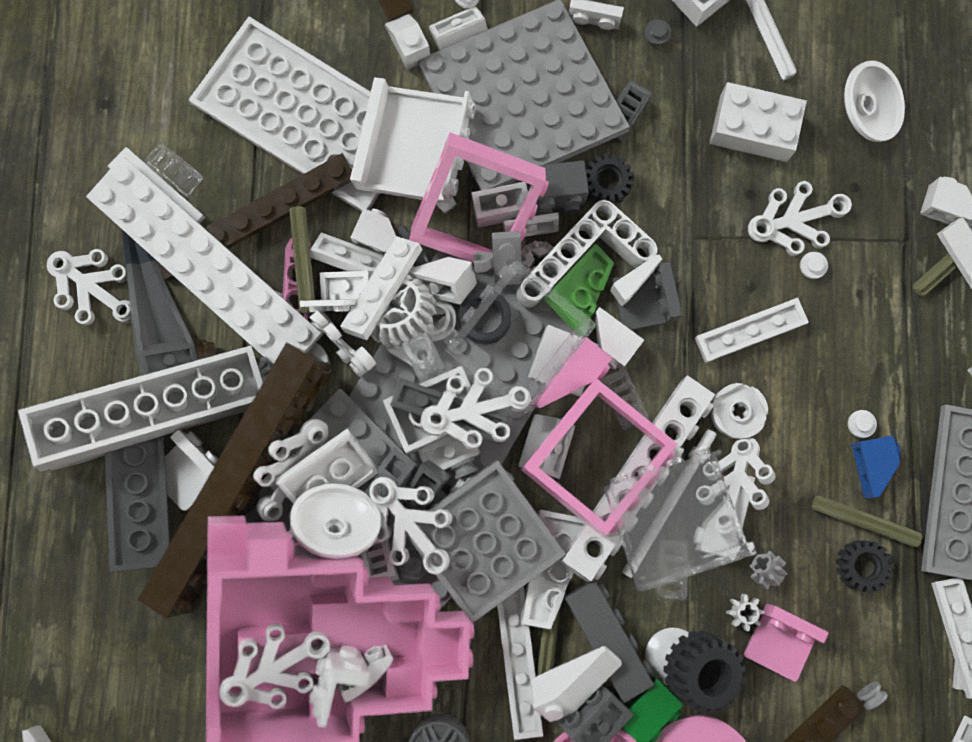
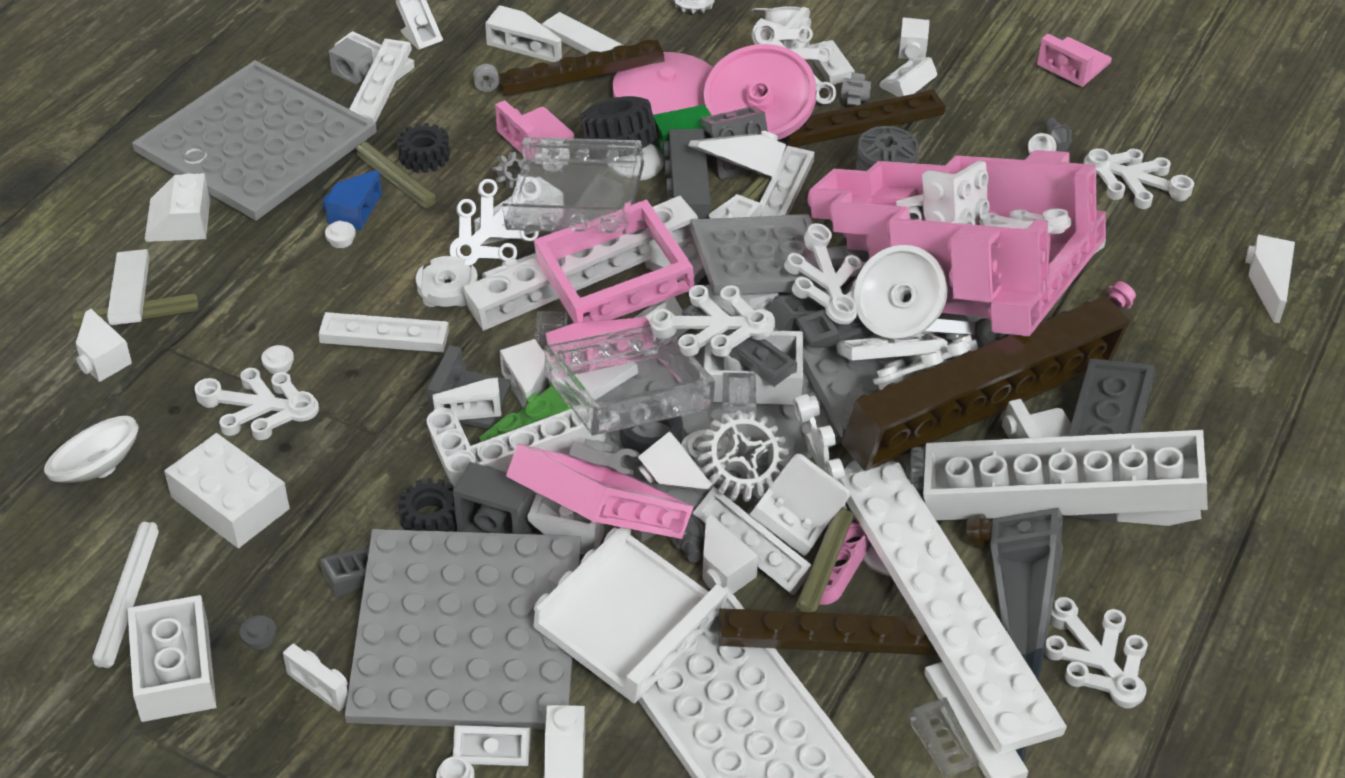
camera: 155 degrees left, 35 degrees down
white plate [340,236,422,340] -> none
none -> bright pink plate [1107,281,1136,309]

